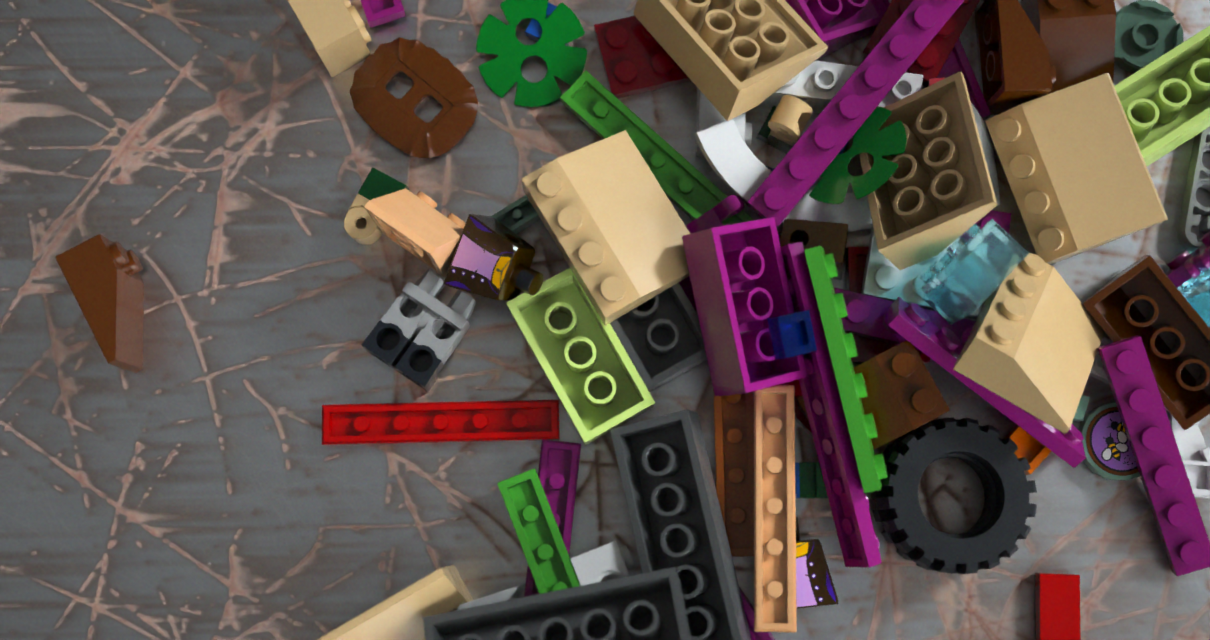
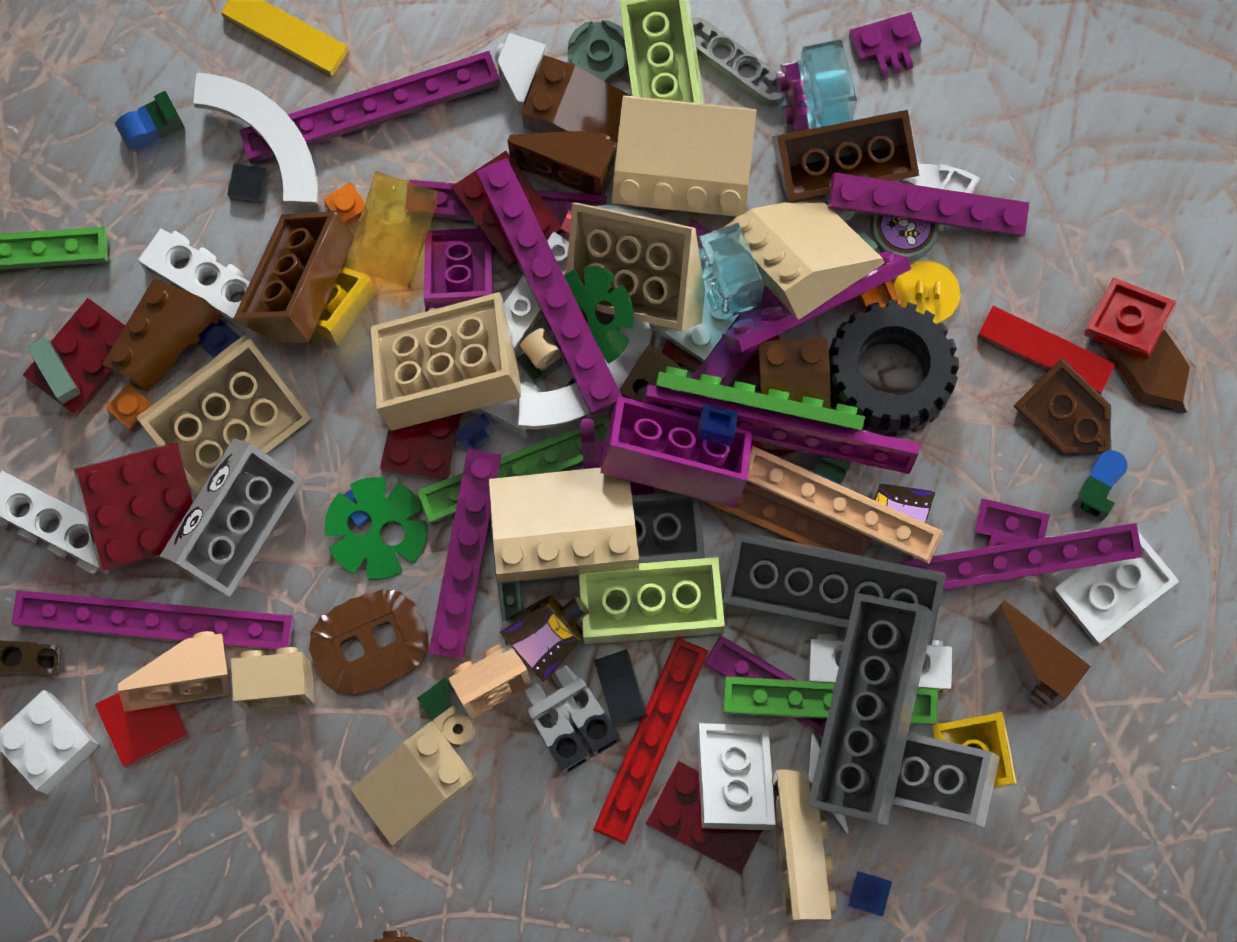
camera: 60 degrees left, 5 degrees down
none -> tan slope [351,721,478,846]
none -> magenta plate [428,449,502,659]
none -> clear blue plate [455,413,493,451]
none -> black tile [594,649,648,728]
none -> dark red plate [646,761,763,875]
none -> white plate [697,723,776,830]
none -> yellow piece [894,261,960,325]

